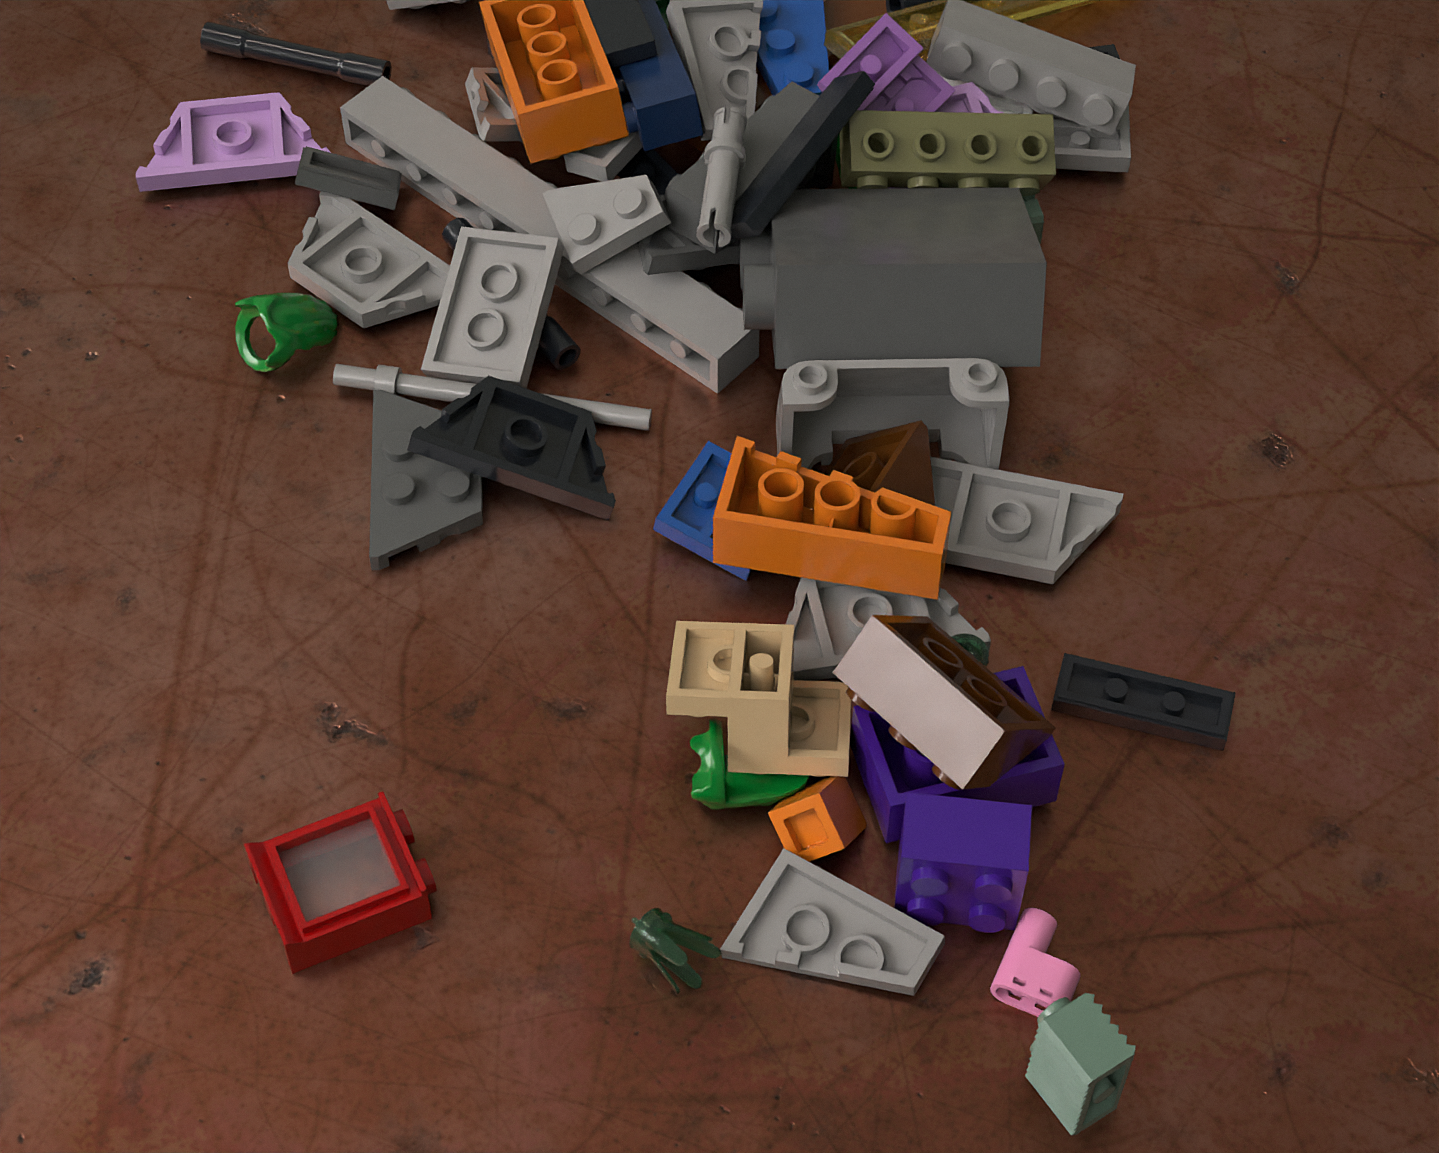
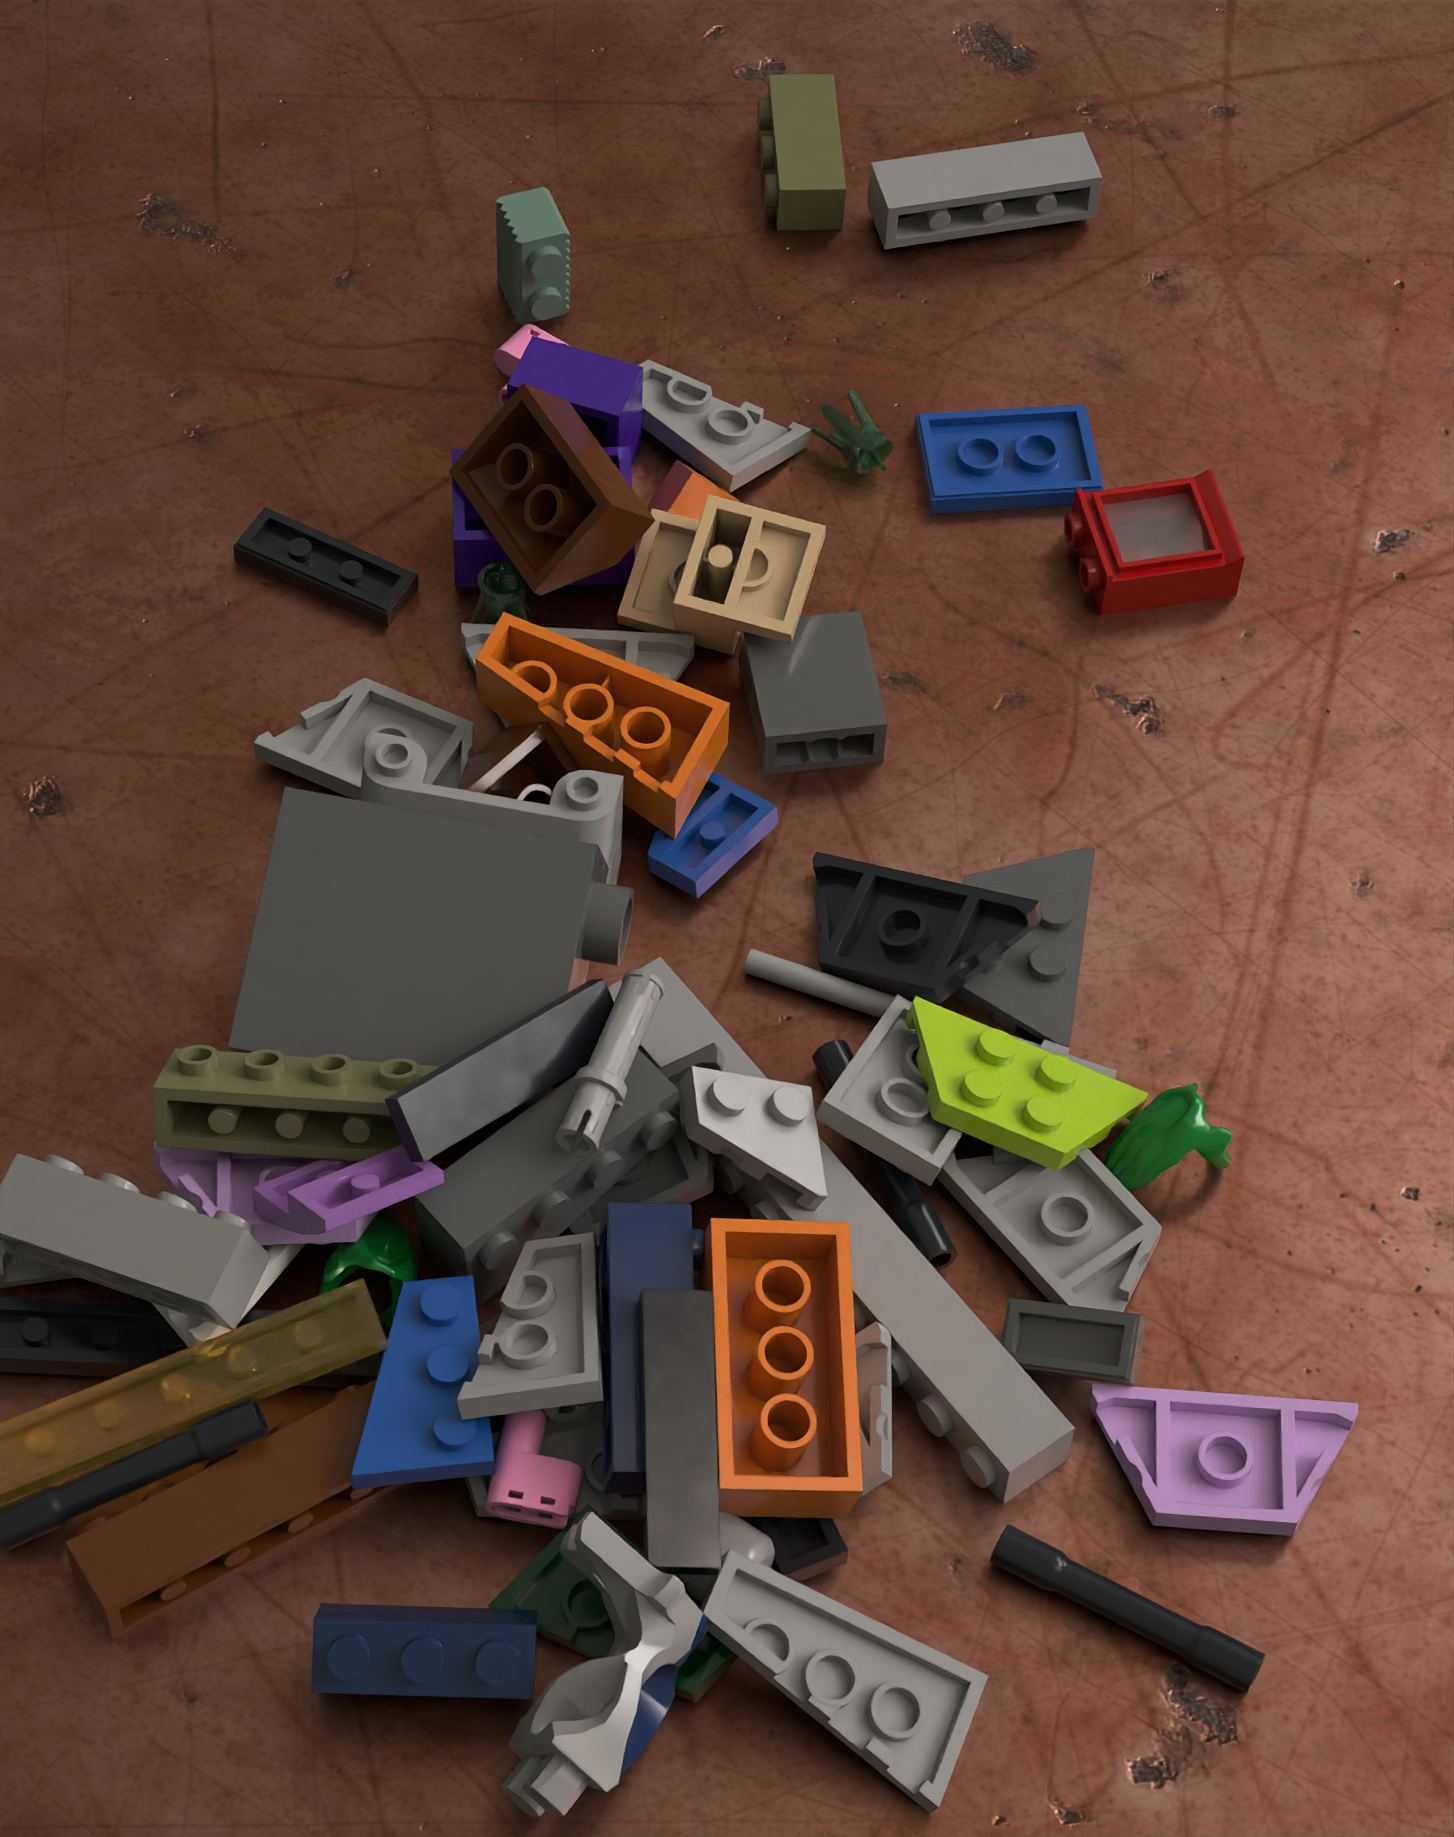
camera: 170 degrees left, 0 degrees up
none -> dark grey brick [739,611,888,775]
none -> lime wing [905,996,1149,1171]
none -> blue tile [914,404,1104,514]

